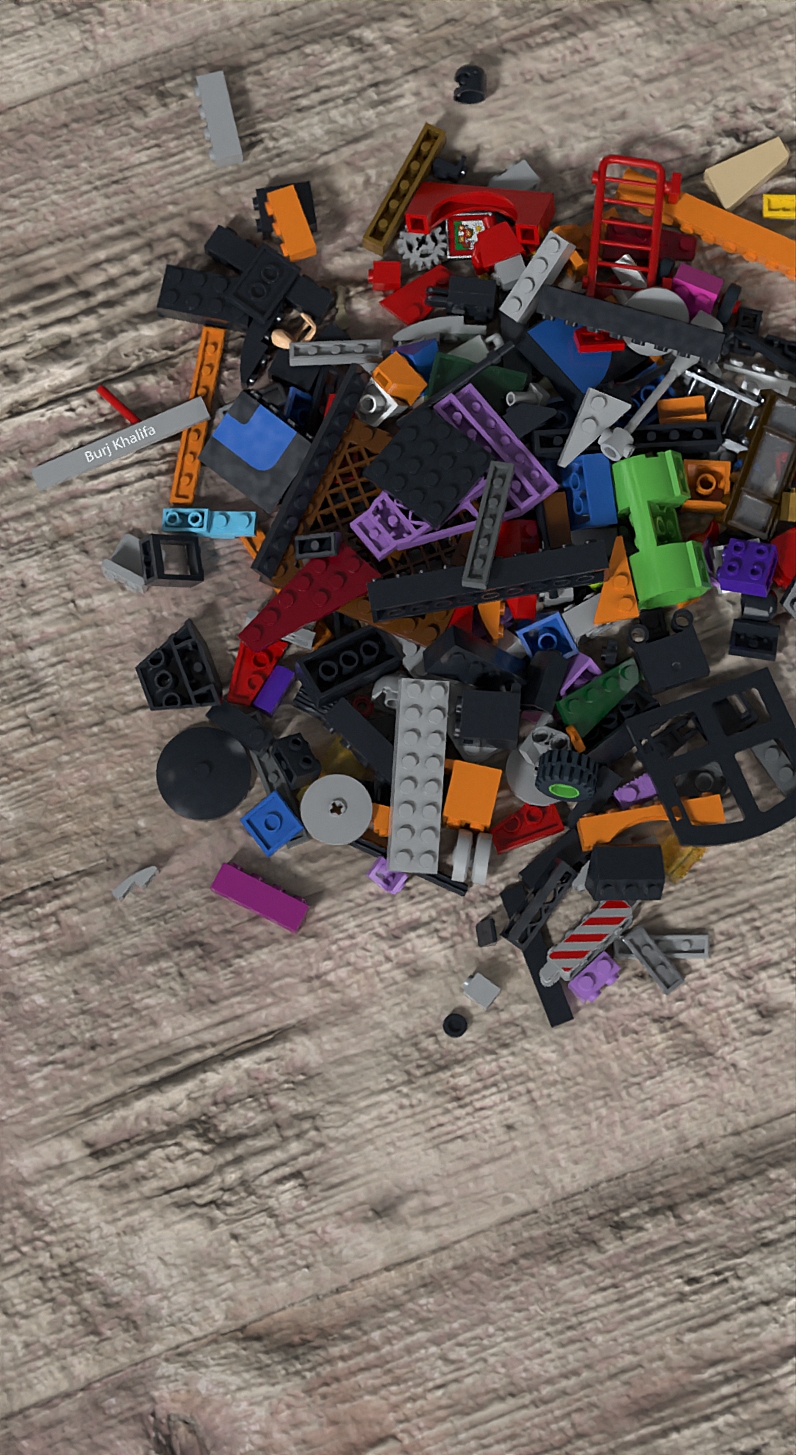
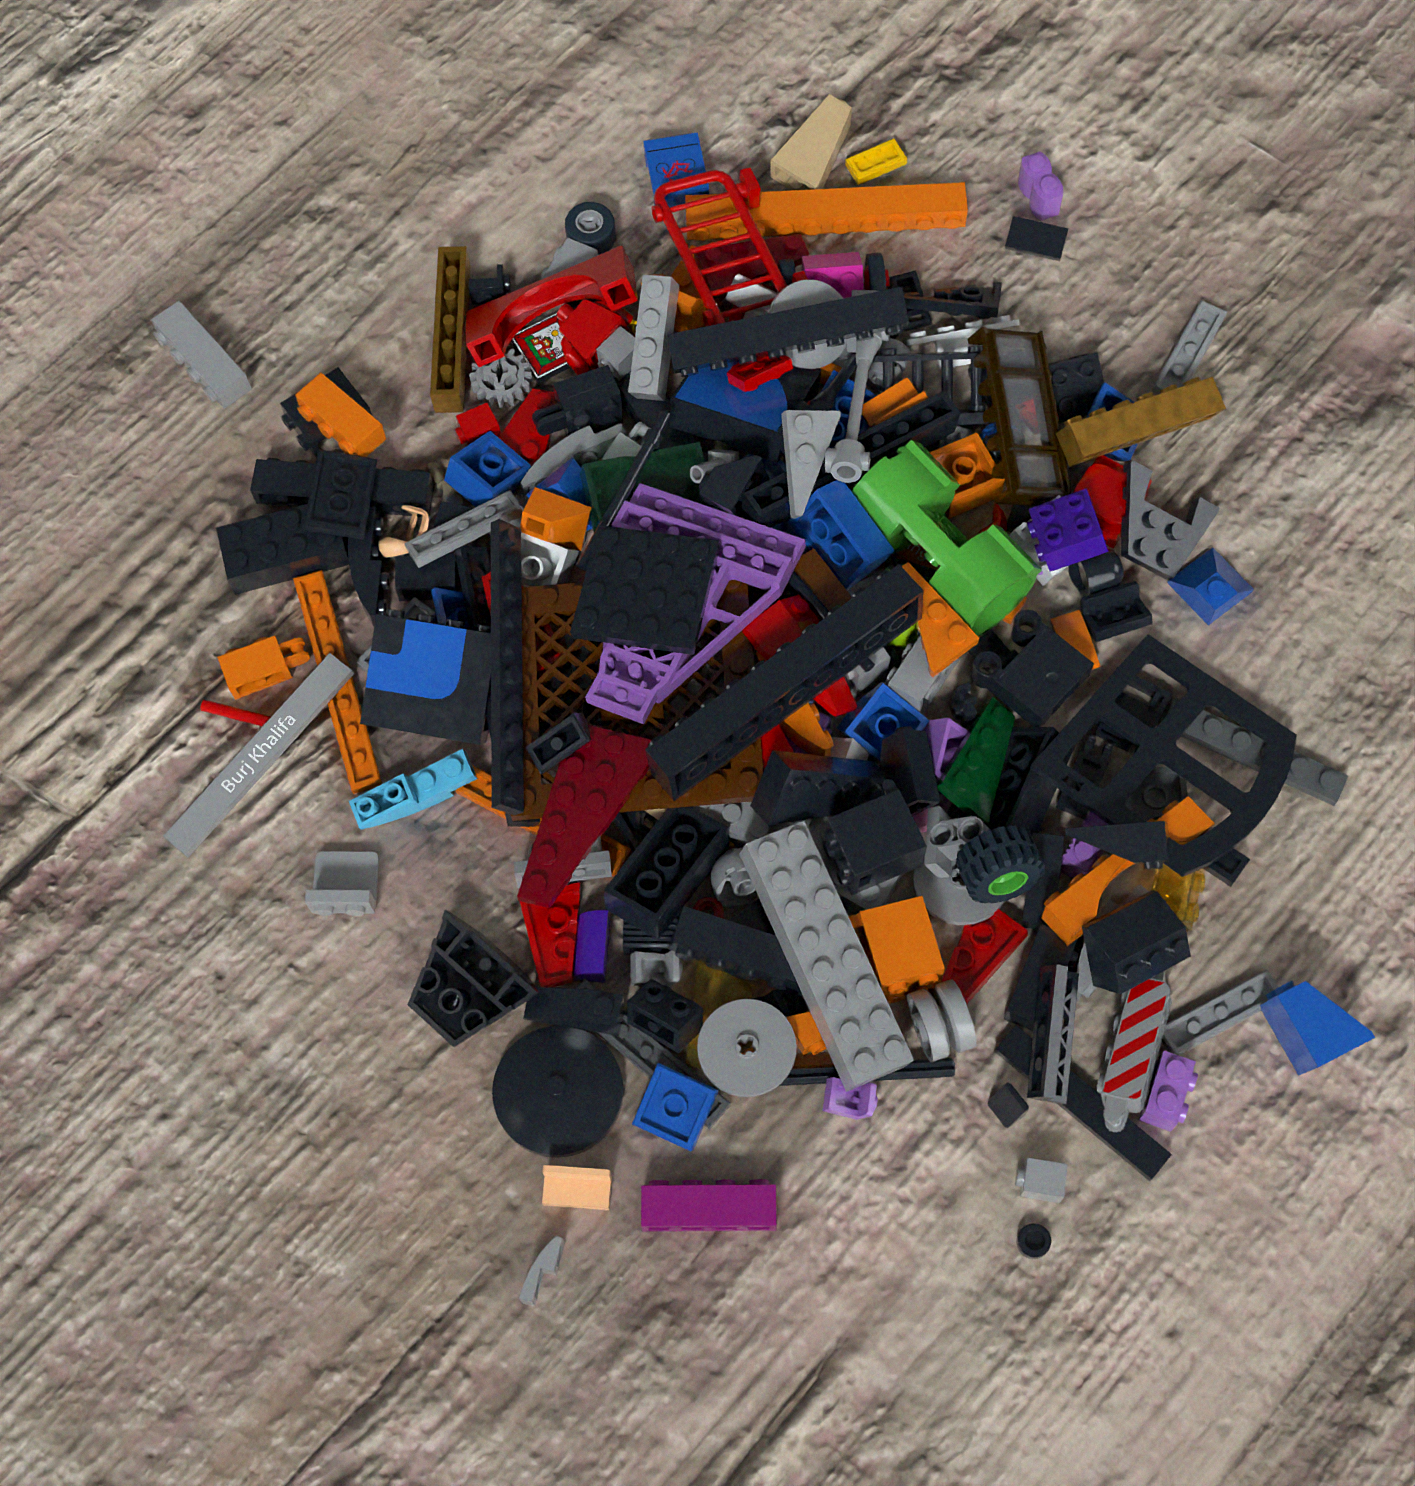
camera: 25 degrees left, 10 degrees down
black window [138,533,204,588] -> none
black helmet [453,64,487,104] -> none
dark grey plate [462,460,515,589] -> none
orange tile [565,724,586,753] -> none
flat silver tile [622,924,685,996] -> none
none -> orange brick [217,635,310,700]
none -> blue slope [444,431,532,507]
none -> light nougat panel [542,1165,612,1210]
none -> black wheel [565,202,616,255]
none -> light grey bracket [630,950,682,987]
none -> blue panel [643,132,709,207]
none -> orange slope [1050,610,1100,670]
none -> black slope [1065,821,1170,870]
none -> black bracket [1203,849,1250,887]
none -> blue slope [1260,981,1375,1076]

